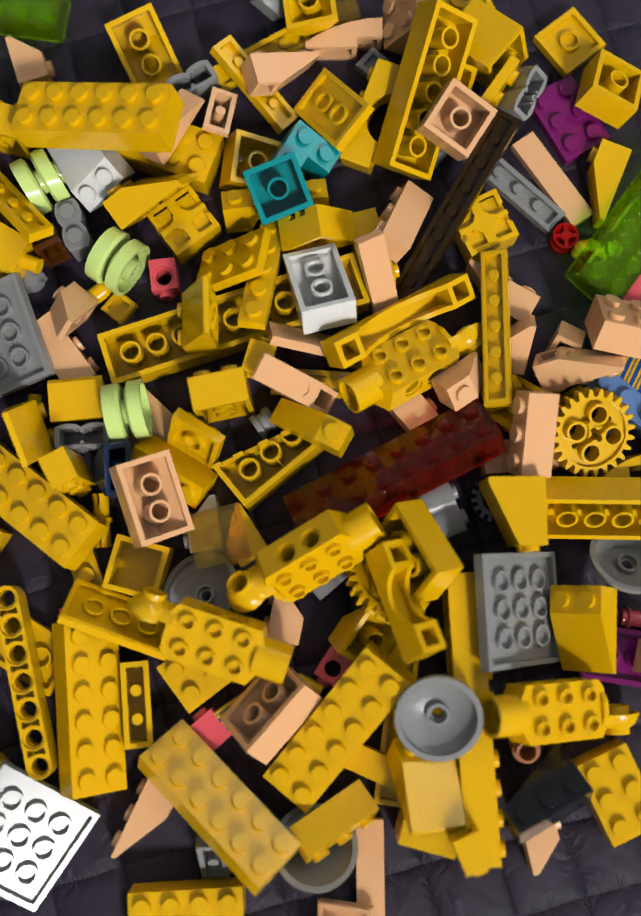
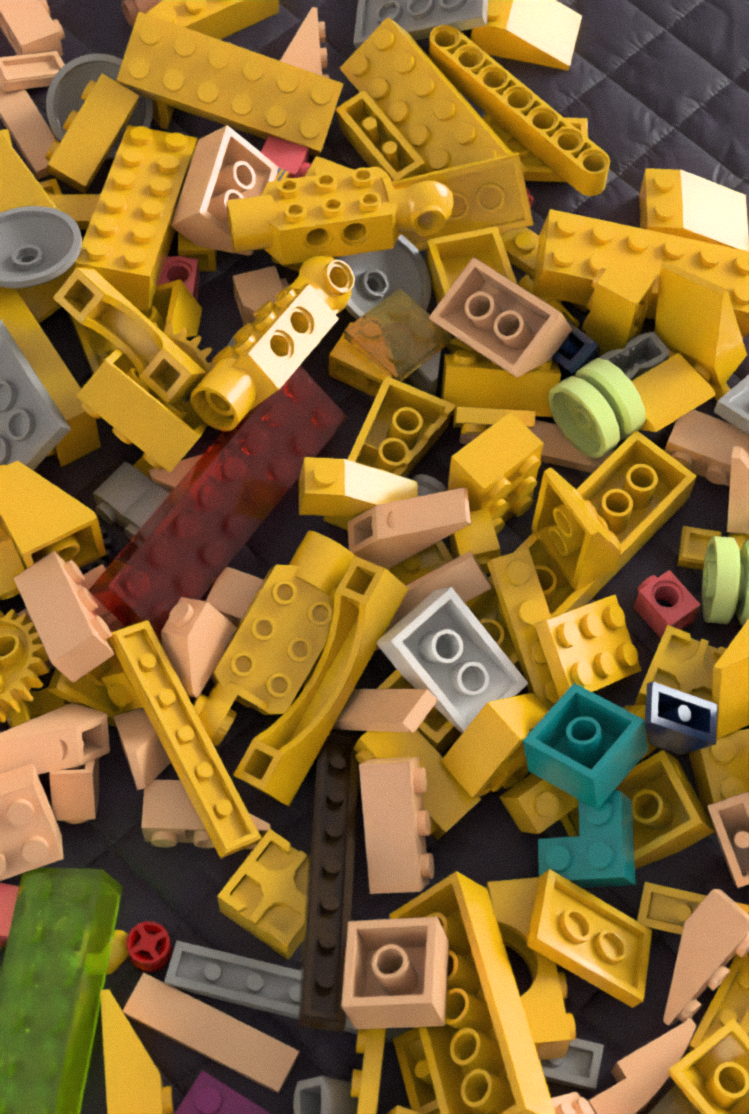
camera: 145 degrees right, 20 degrees down
none -> dark blue slope [645,682,717,755]

